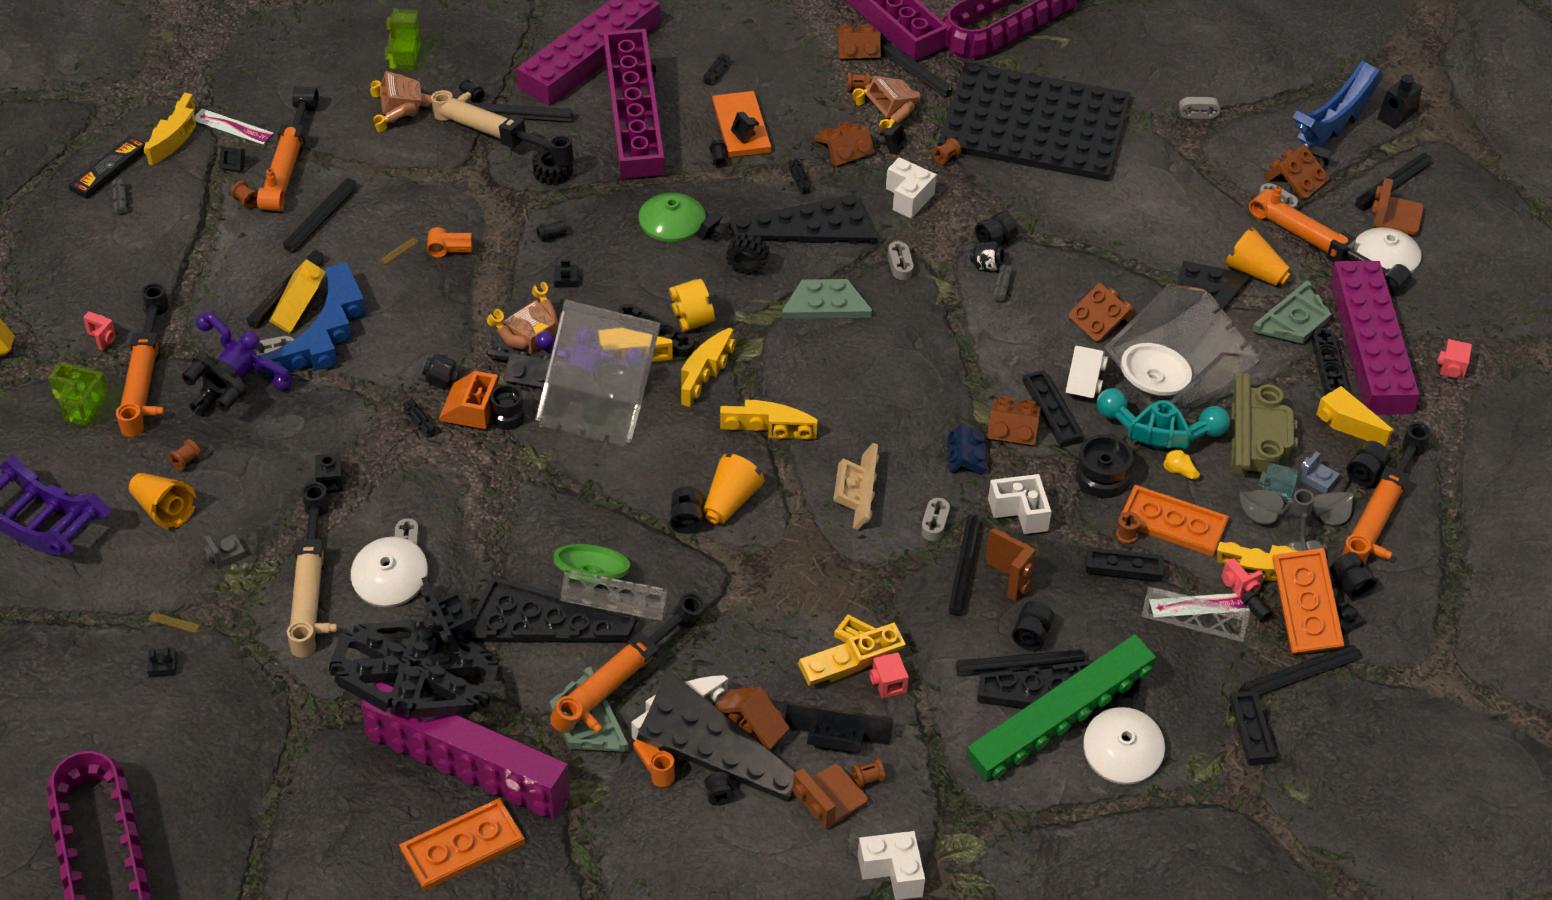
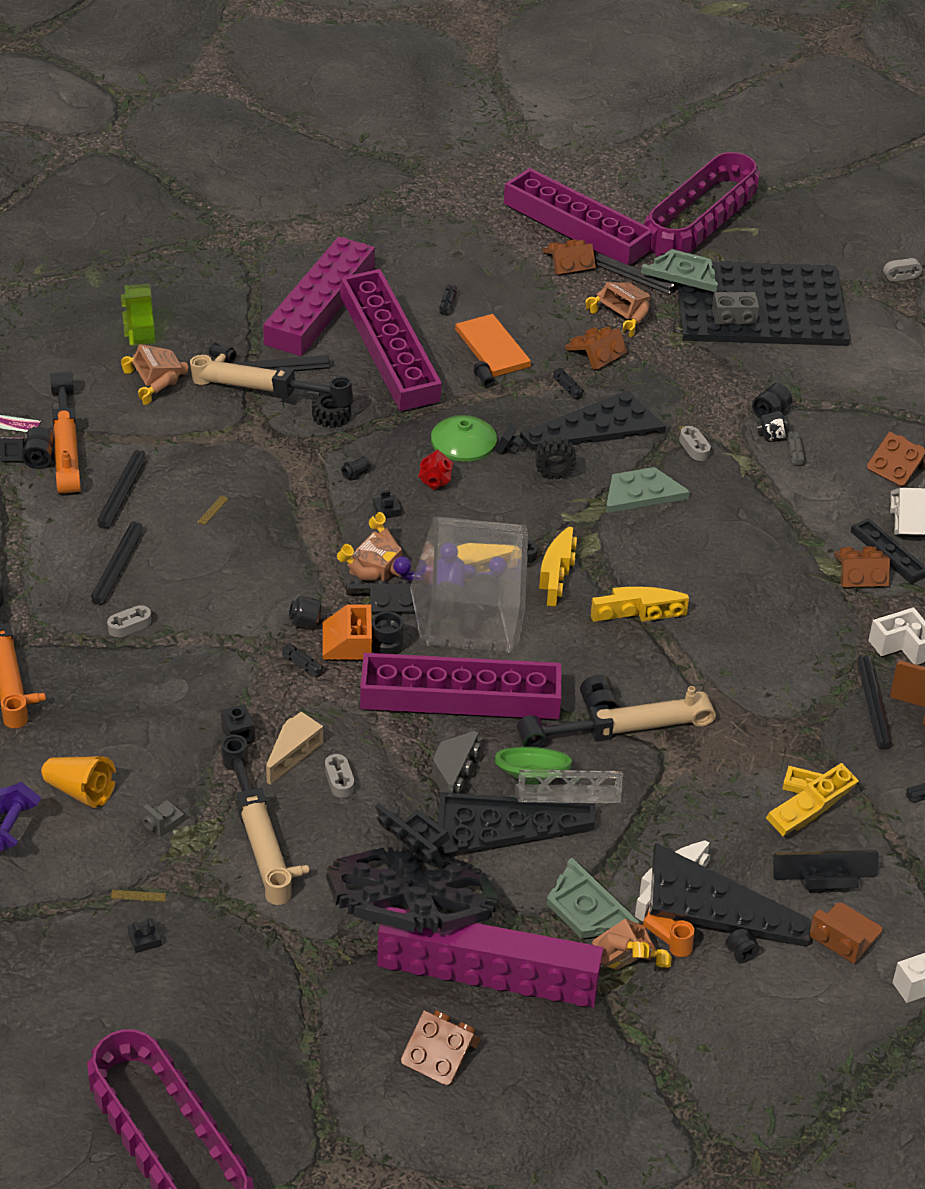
camera: 15 degrees left, 5 degrees down
dark orange bush [168,439,202,471] -> none
wheel [181,312,292,415] -> none
dark orange bush [230,181,258,209] -> none
blue arch [260,262,366,378] -> none
yellow slope [269,259,326,334] -> none
white dish [351,537,428,608] -> none
orange tile [399,798,525,891] -> none
orange piece [427,227,473,258] -> none
orange piece [550,592,705,733] -> none
yellow brick [669,278,715,332] -> none
light orange cone [703,454,765,524] -> none
dark orange brick [714,686,789,749] -> none
black tile [731,112,759,143] -> none
tan bracket [833,443,879,530] -> none
dark orange bush [847,72,869,91] -> none
dark orange bush [851,758,885,789] -> none
coral brick [869,653,909,698] -> none
black tile [879,123,907,153] -> none
white brick [886,157,937,219] -> none
light grey beam [921,498,950,541] -> none
dark orange bush [932,138,961,165] -> none
dark blue bracket [947,423,987,475] -> none
none -> black wheel [22,427,54,469]
none -> tan slope [266,712,323,785]
none -> magenta brick [360,653,561,719]
none -> bracket [401,1010,481,1085]
none -> red brick [418,449,453,491]
none -> dark grey slope [432,731,481,794]
none -> tan piece [517,686,716,748]
none -> nougat torso [592,918,672,970]
none -> sand green wing [641,249,718,292]
none -> dark grey brick [712,292,759,324]

